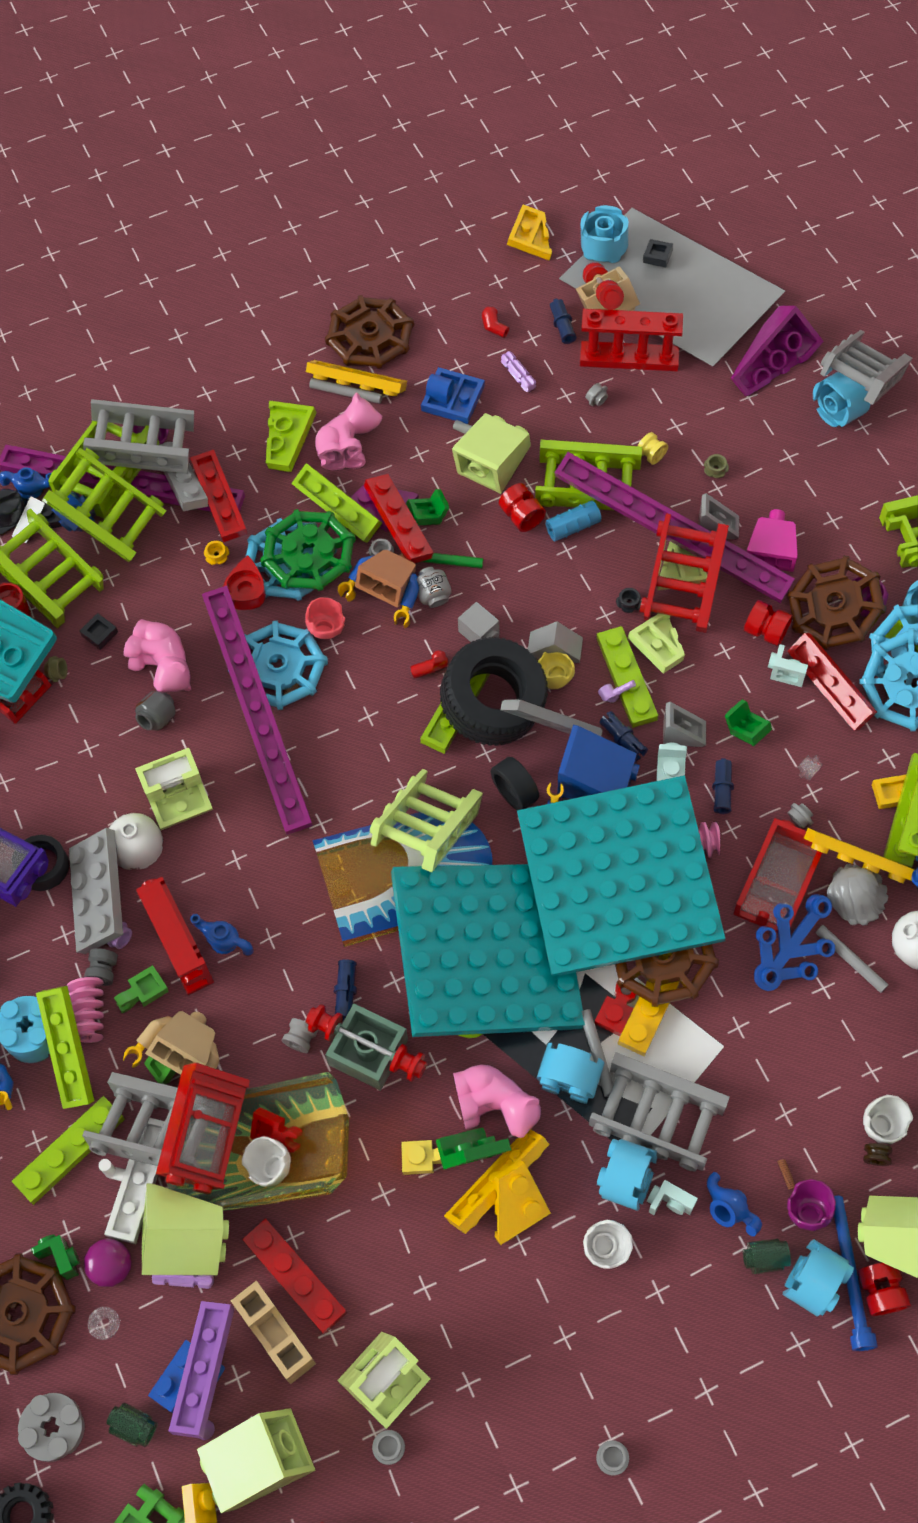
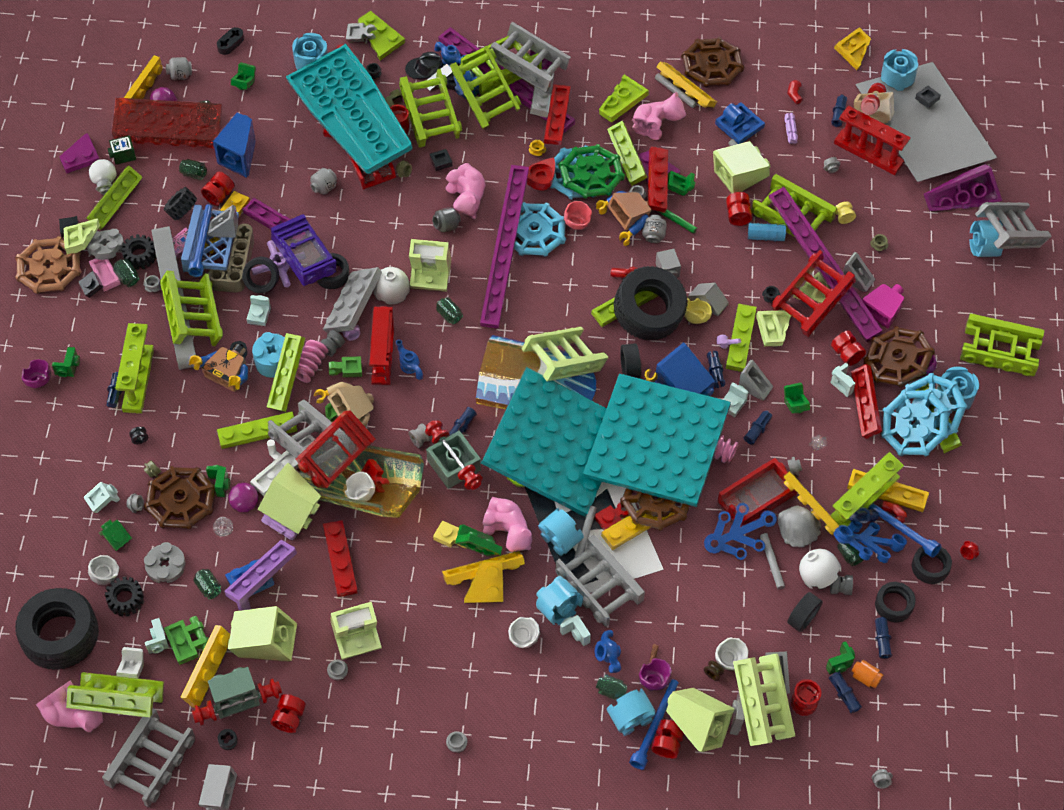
camera: 25 degrees right, 5 degrees down
tan arch [231,1281,316,1384] -> none
light grey tile [500,700,602,736] -> none
none -> clear green brick [436,297,463,325]

